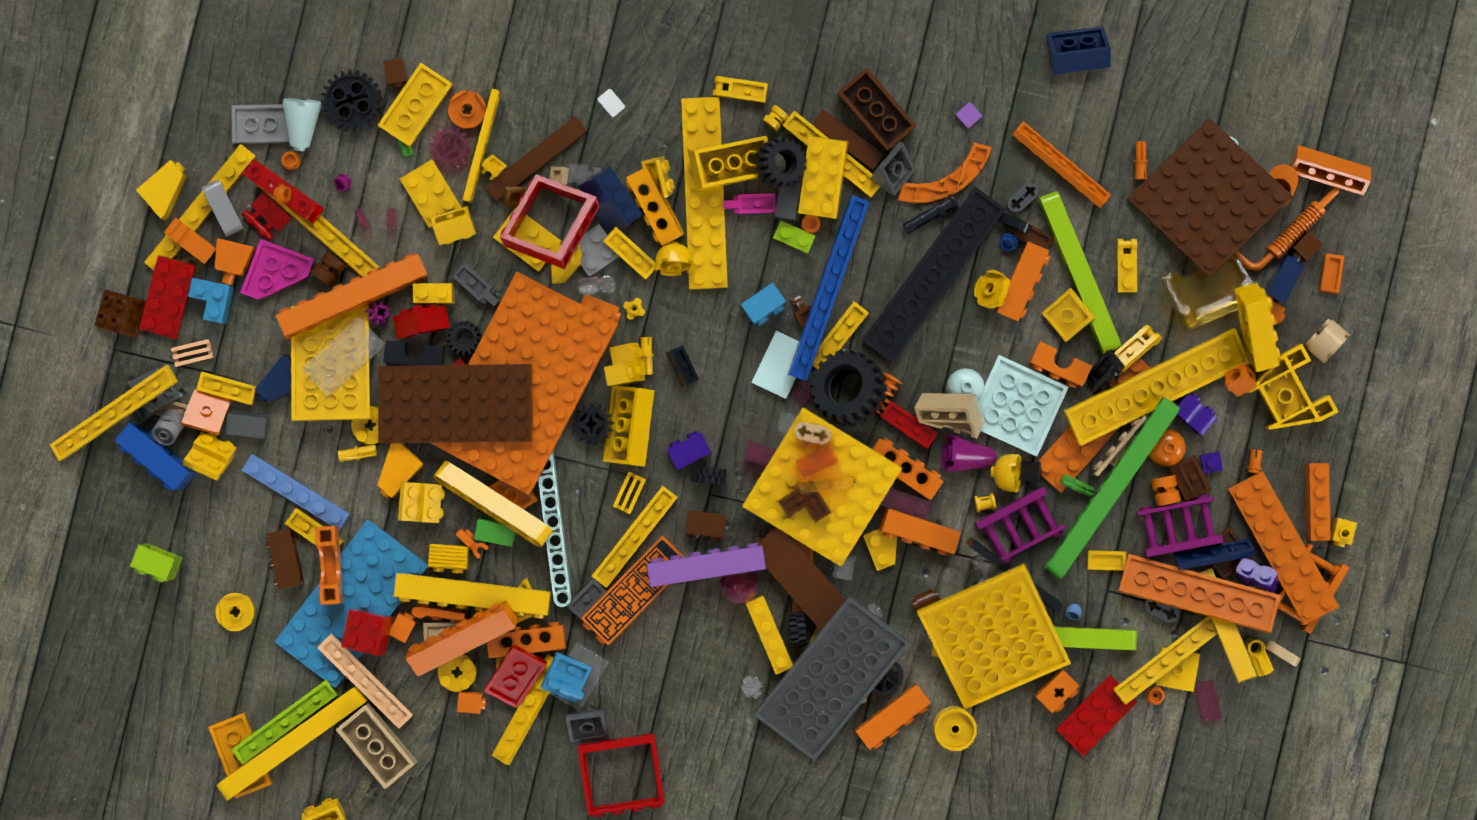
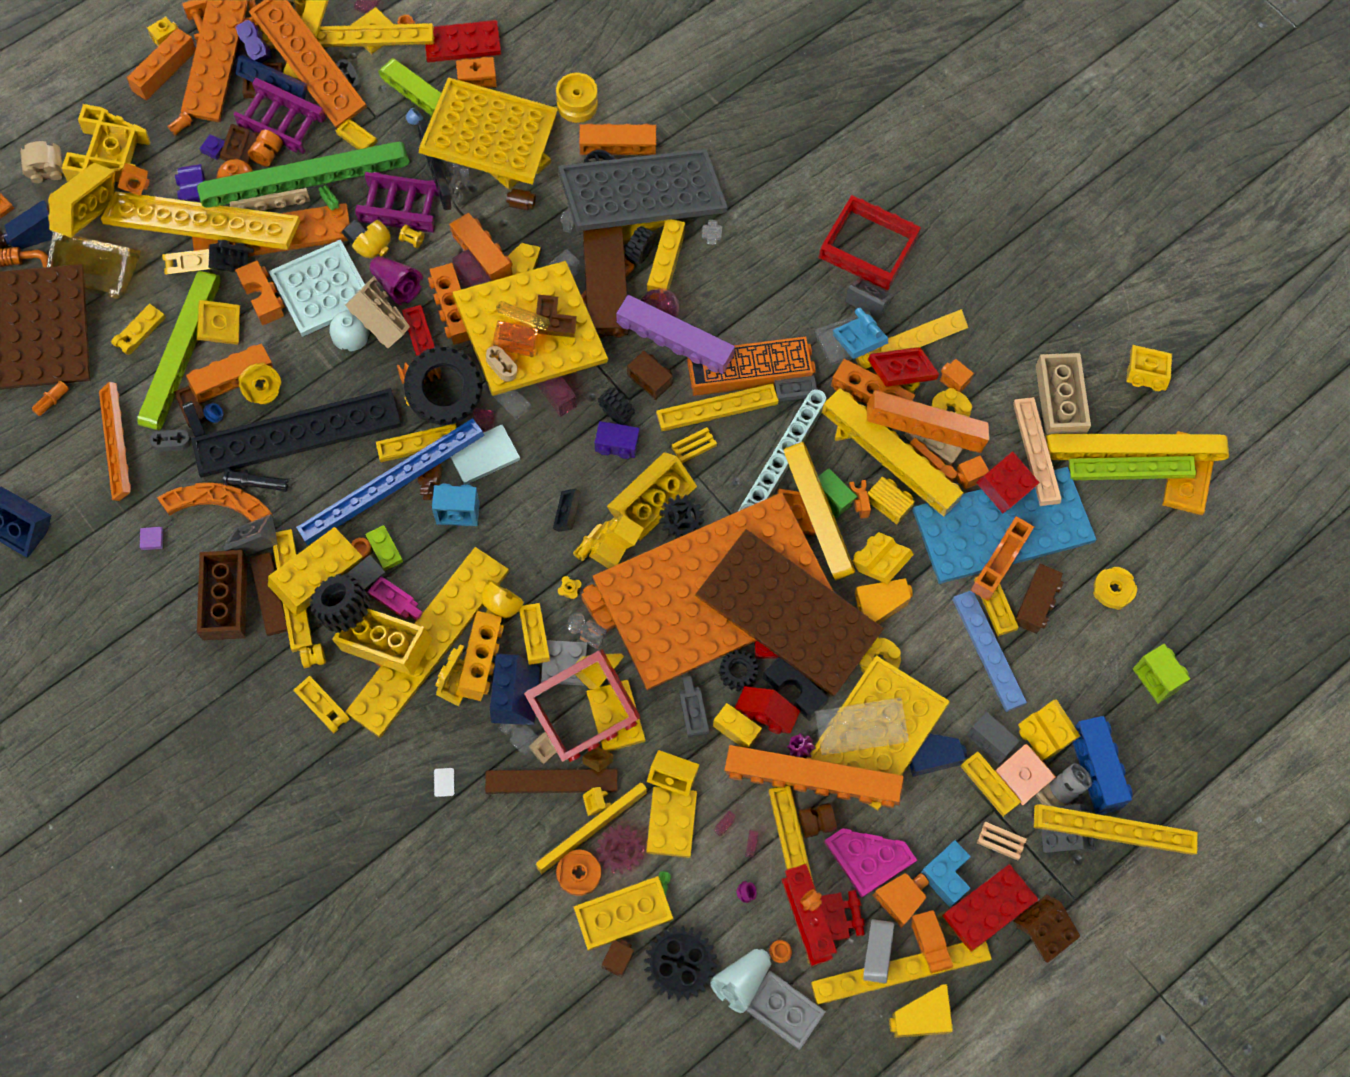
camera: 150 degrees left, 20 degrees down
yellow axle [338,445,377,463] -> none

